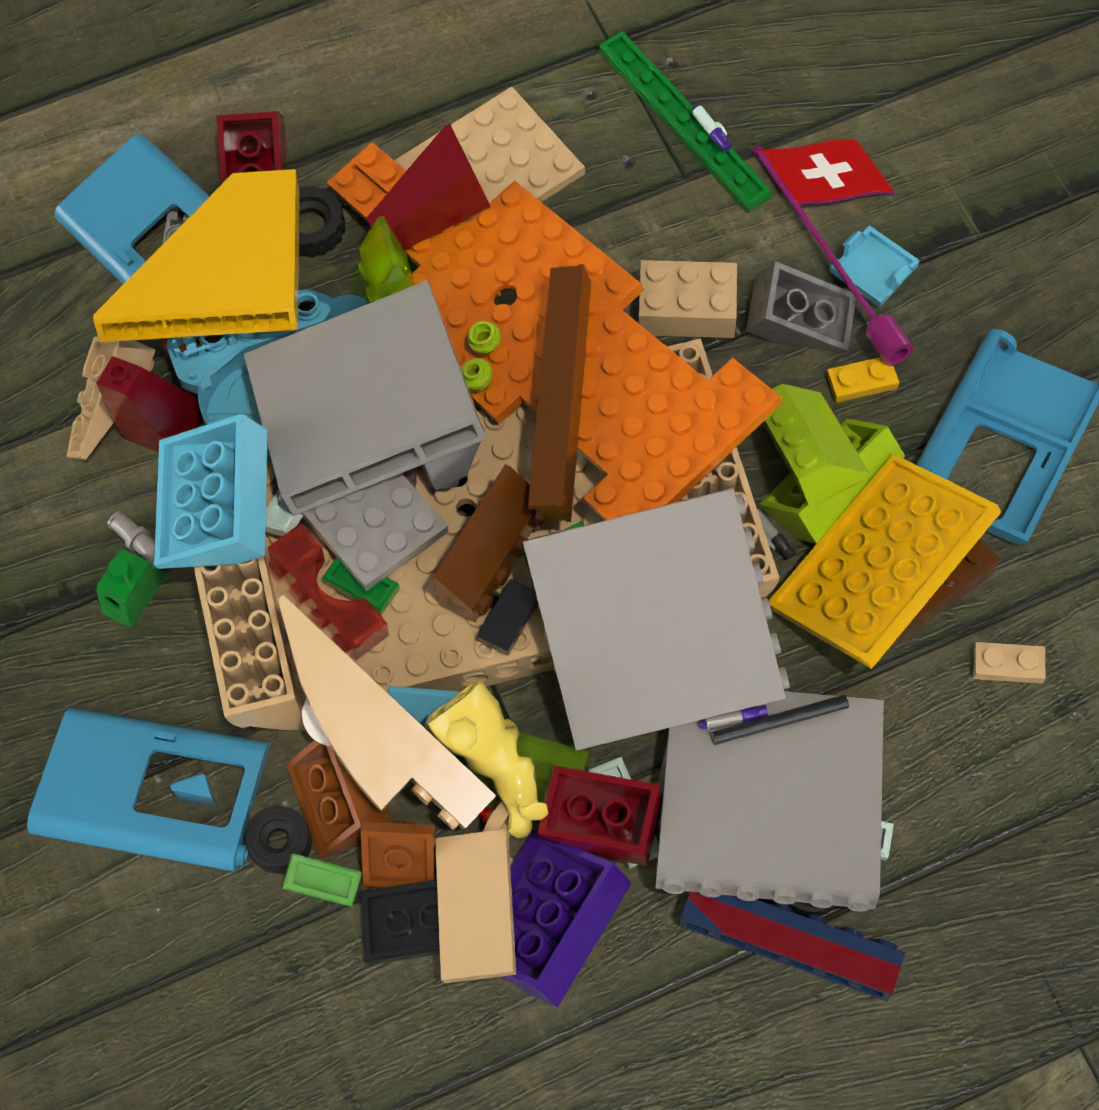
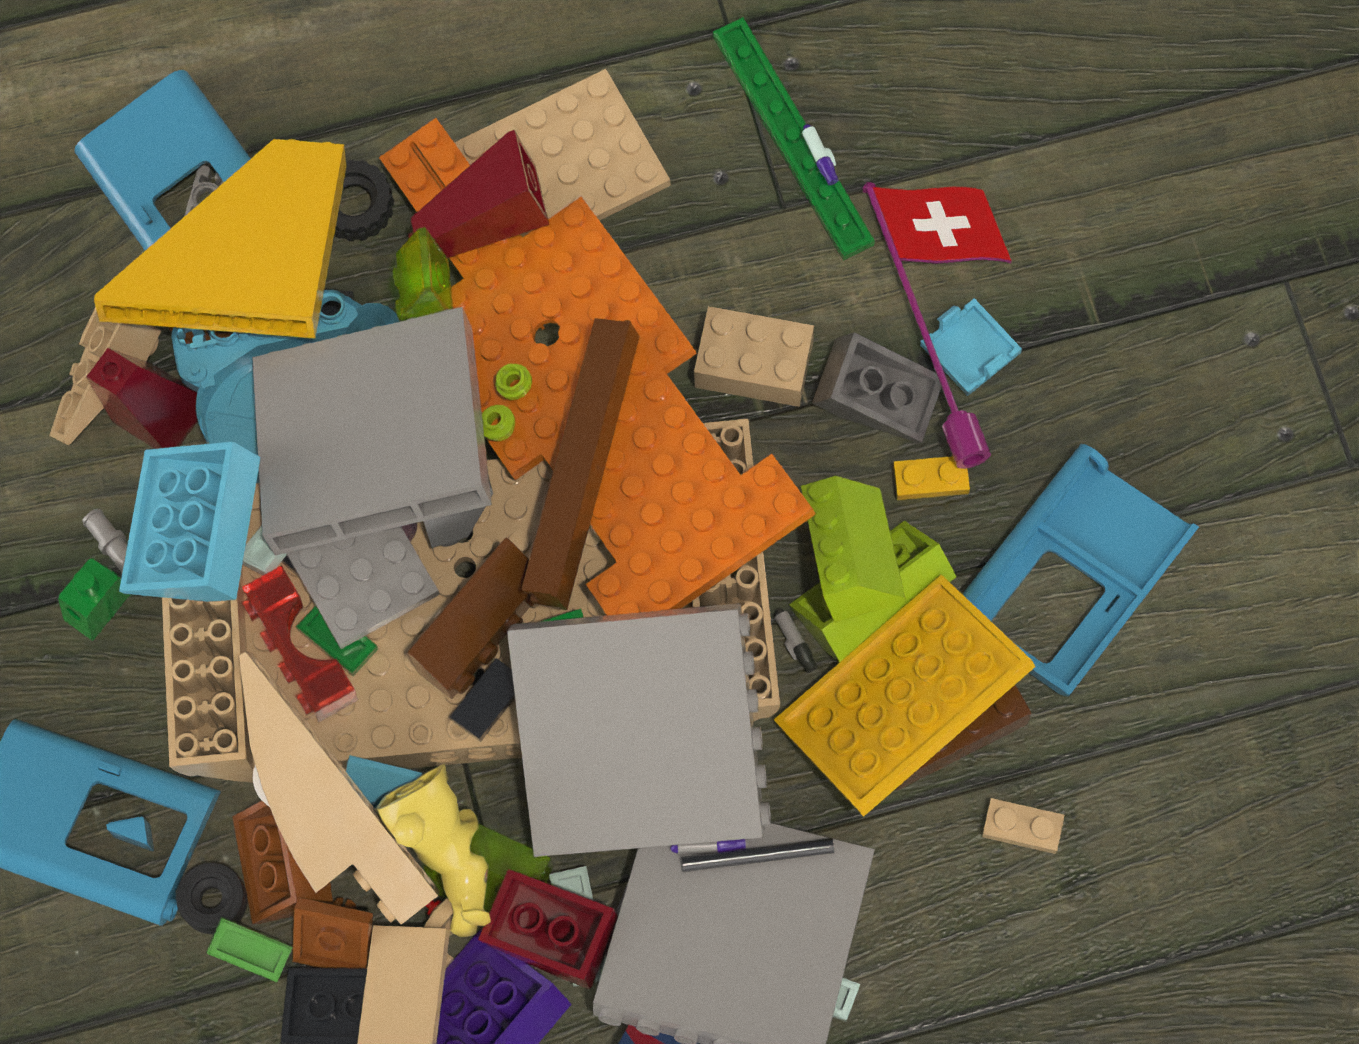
camera: 10 degrees right, 5 degrees up
dark red slope [216,111,286,185] -> none

